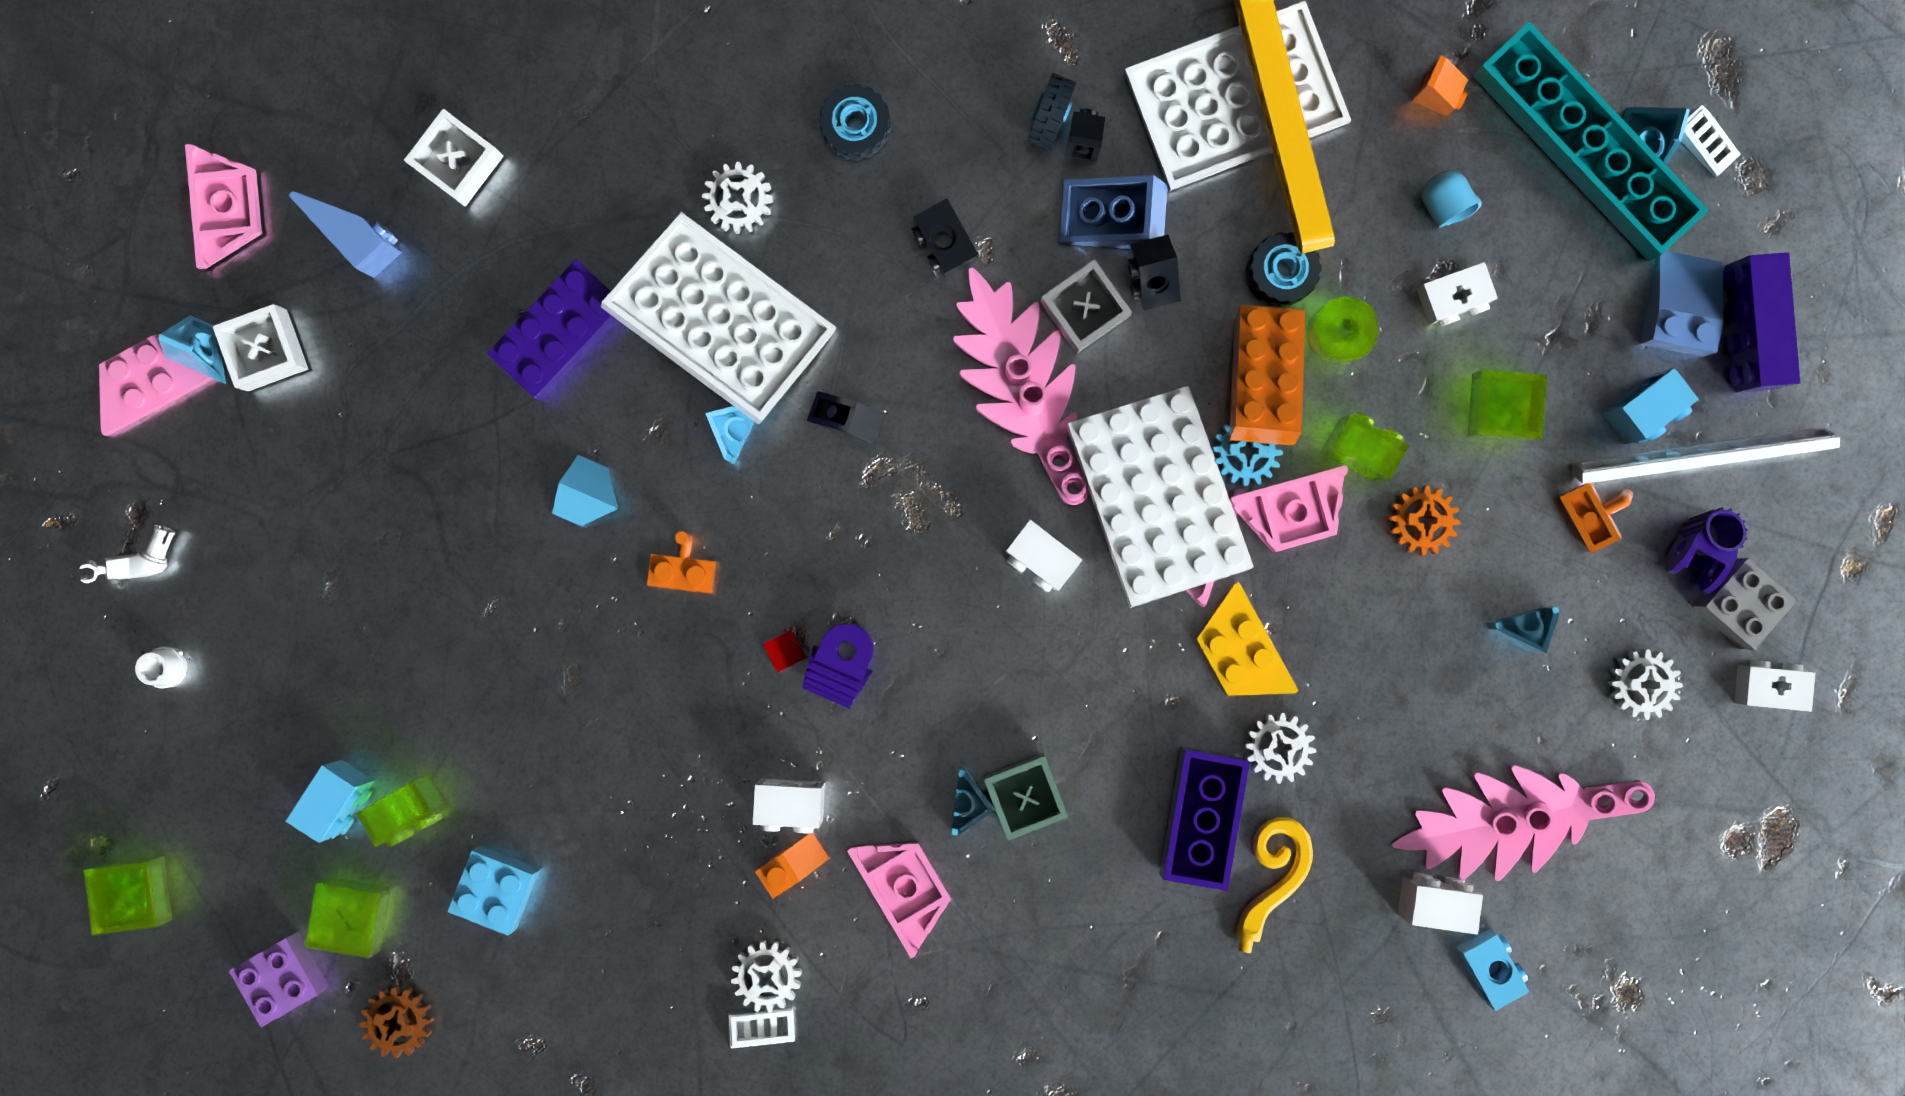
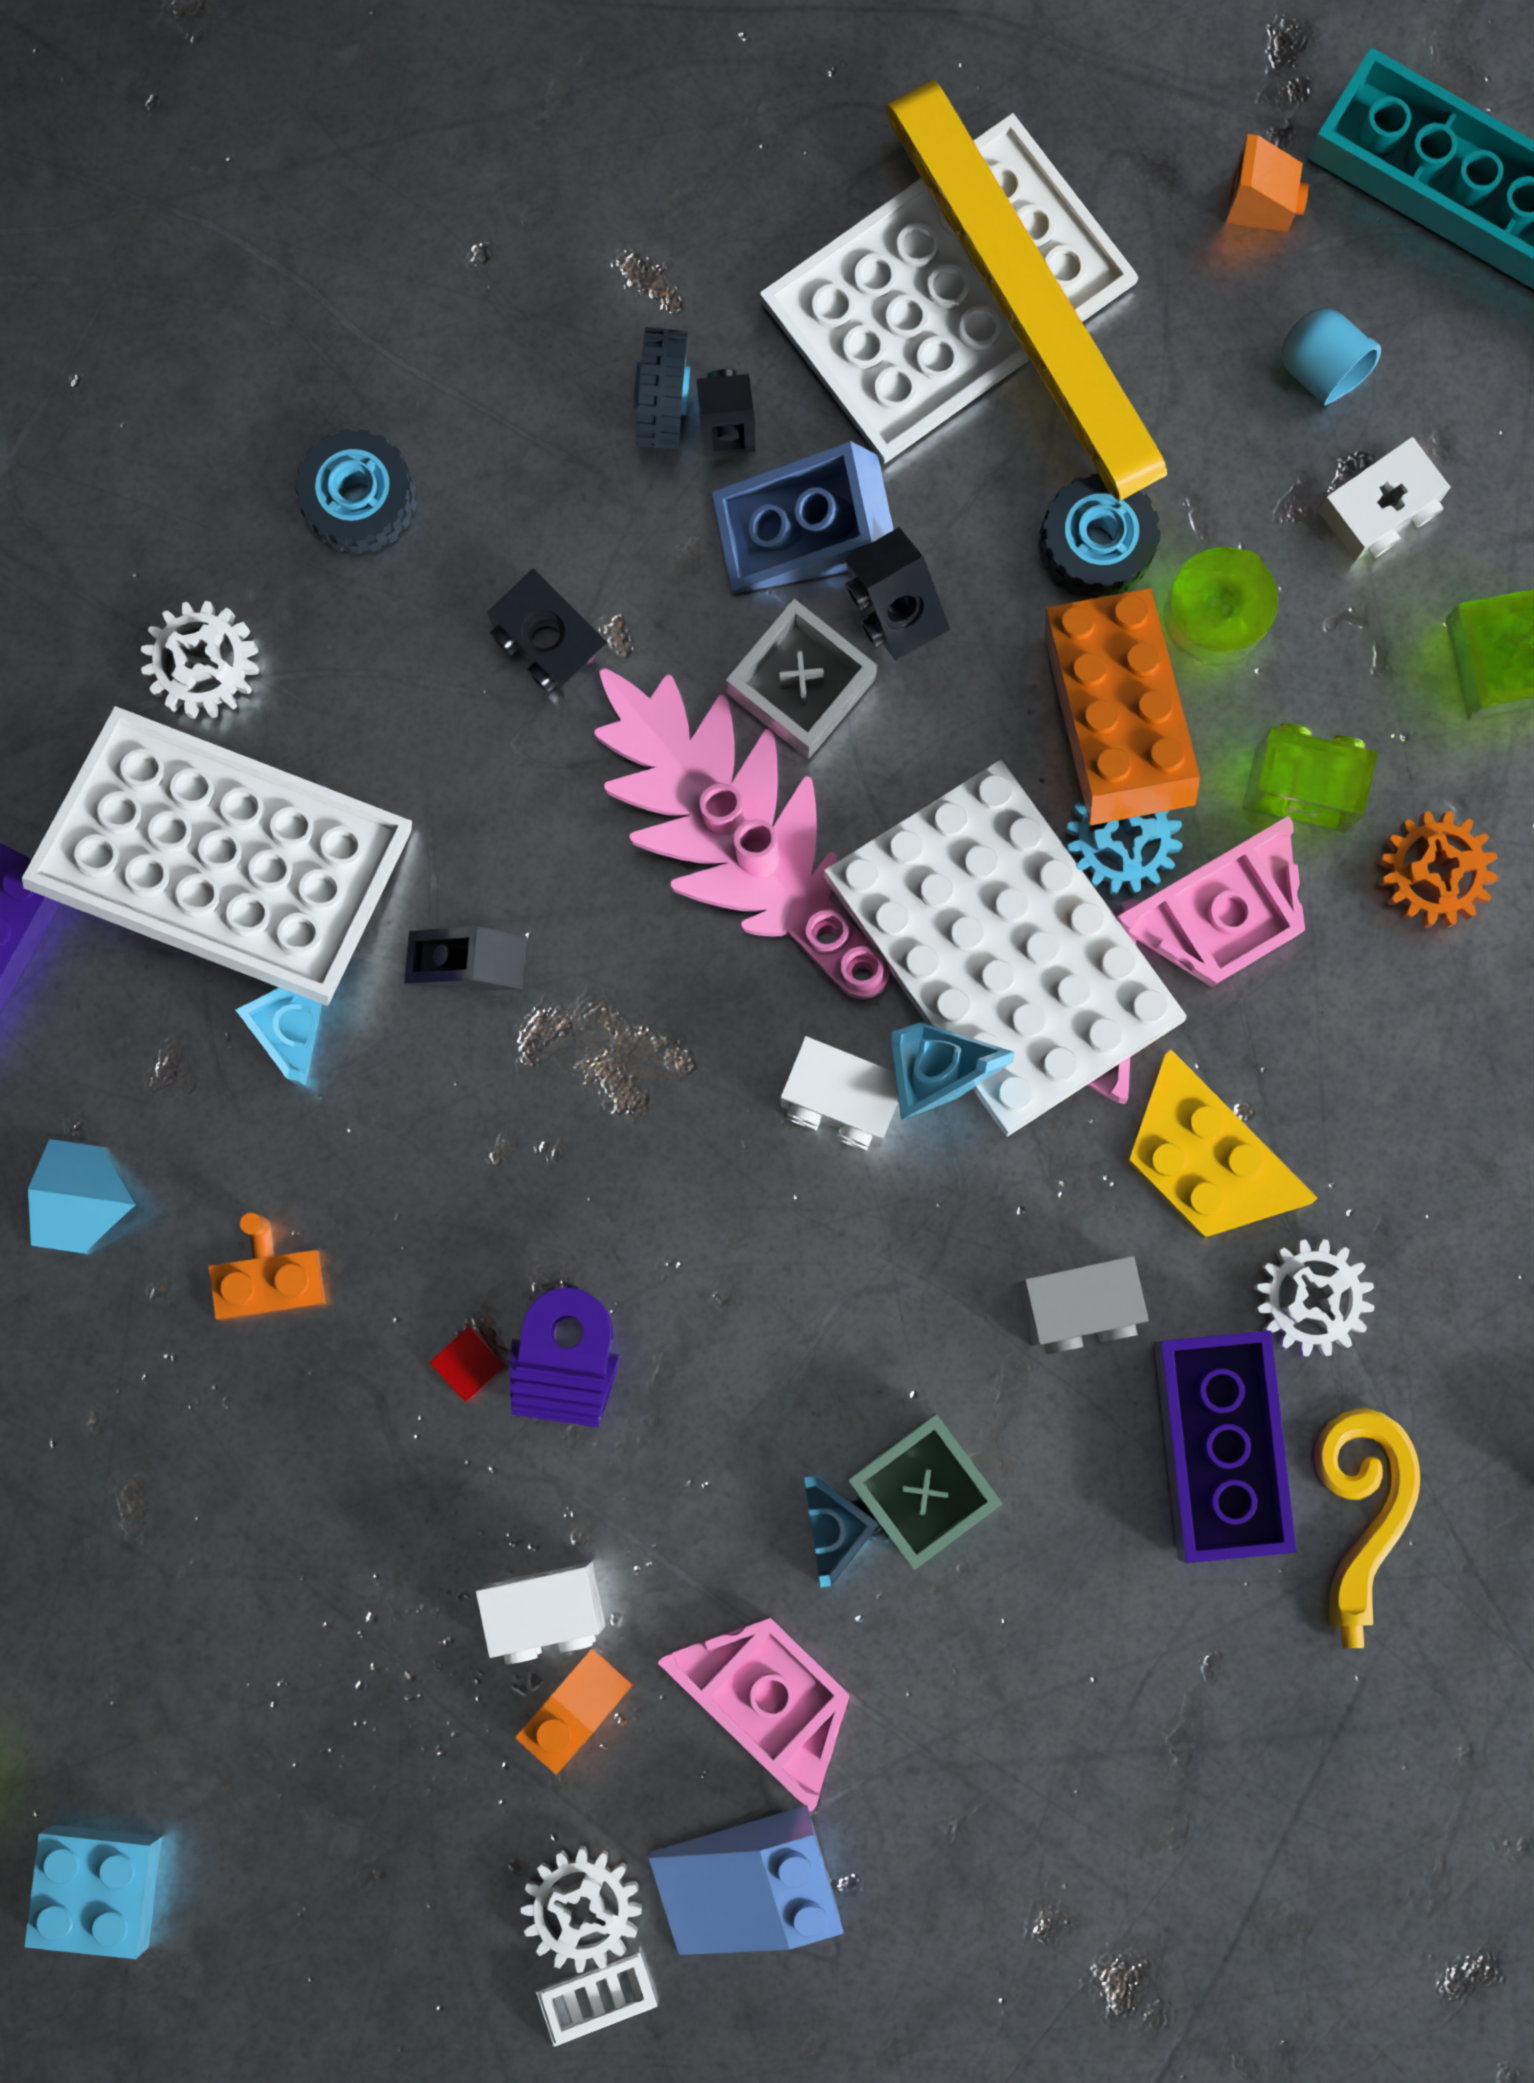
camera: 15 degrees left, 5 degrees down
none -> medium blue slope [648,1805,844,1955]
none -> medium azure slope [891,1022,1014,1120]
none -> light grey brick [1017,1256,1149,1354]

